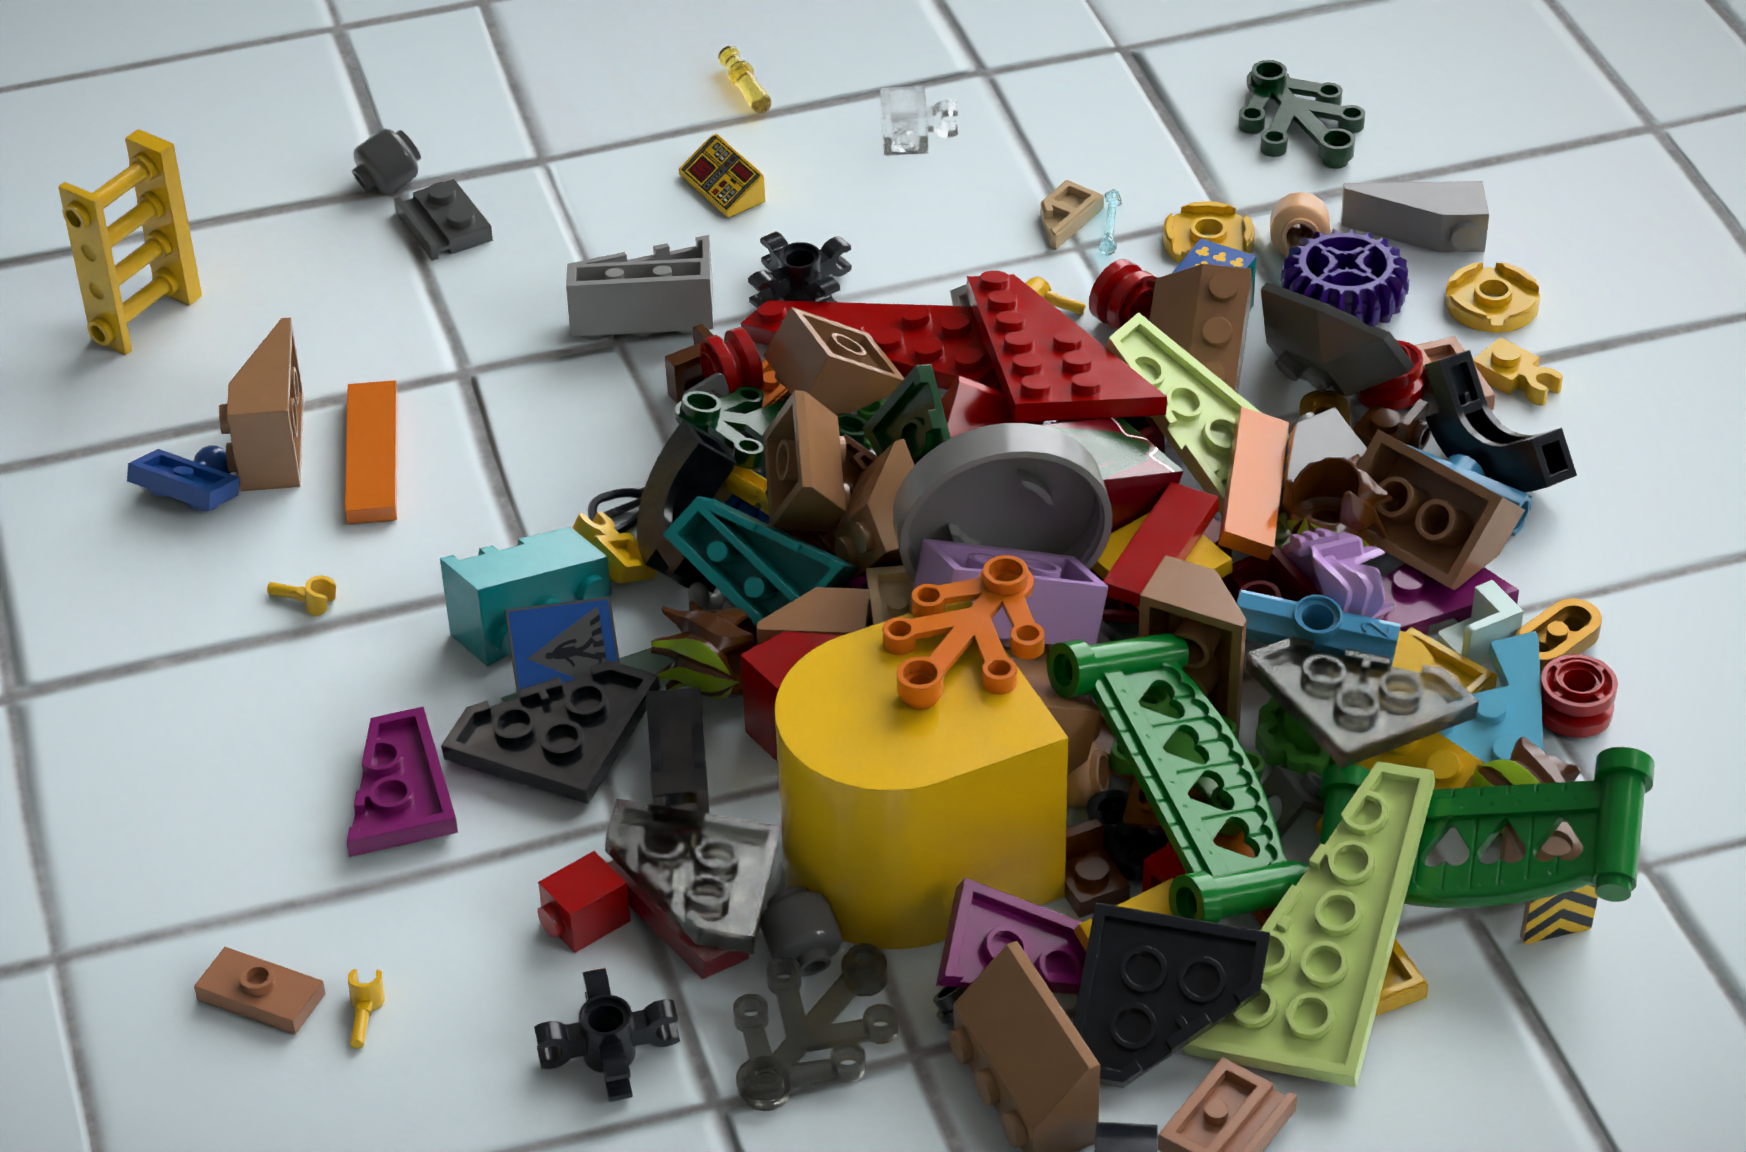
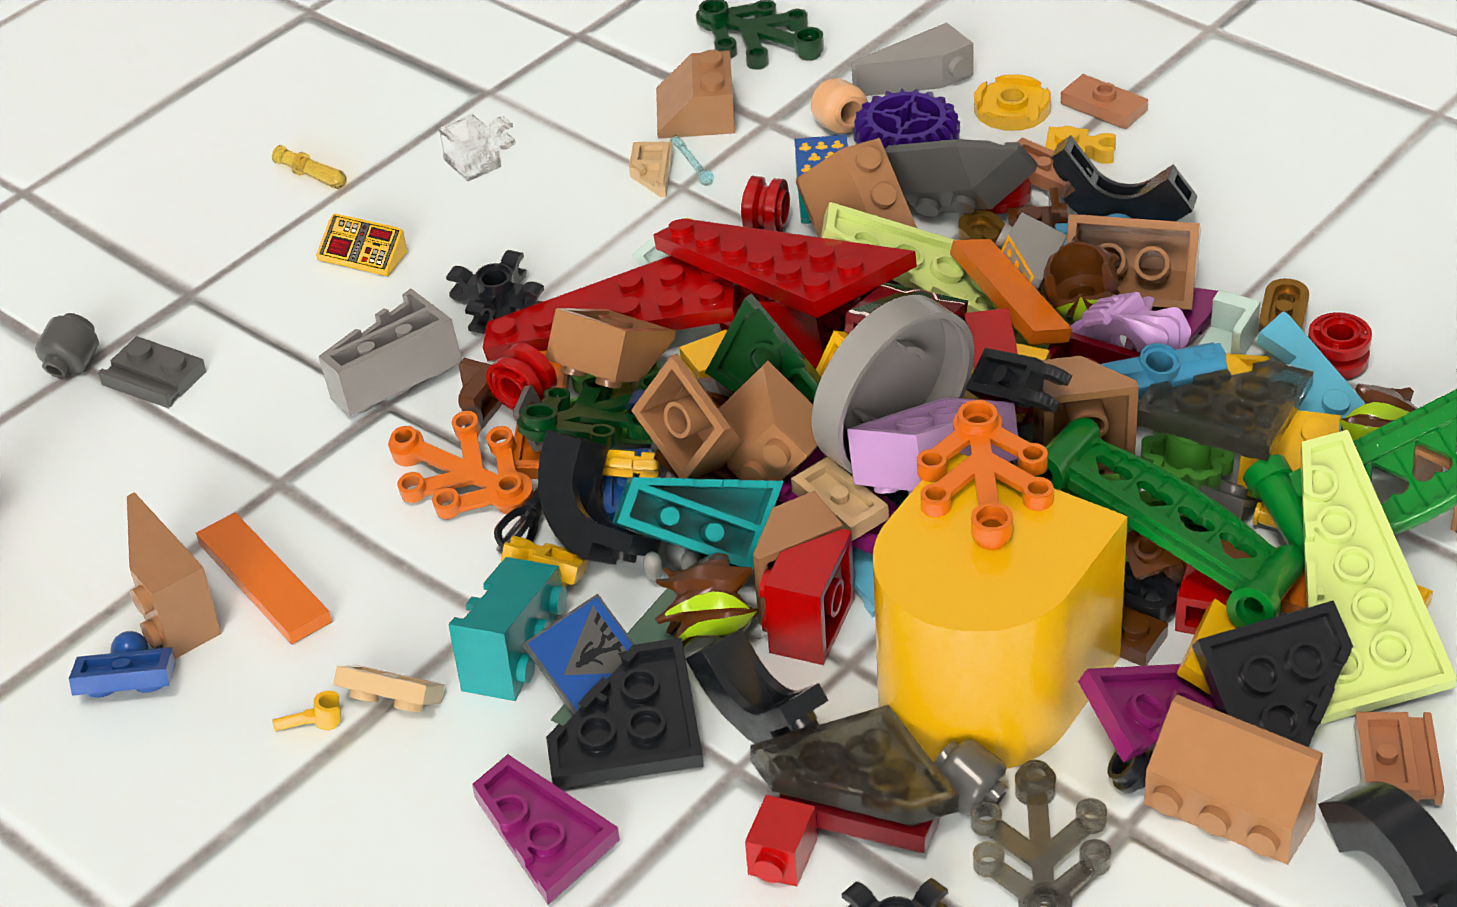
camera: 30 degrees left, 0 degrees up
yellow tile [1162,201,1255,263] -> none
none -> tan plate [333,665,445,712]
none -> orange plant [388,411,534,519]
none -> medium nougat slope [656,50,735,139]
none -> black hinge [965,348,1072,413]
none -> nougat plate [1060,74,1148,129]

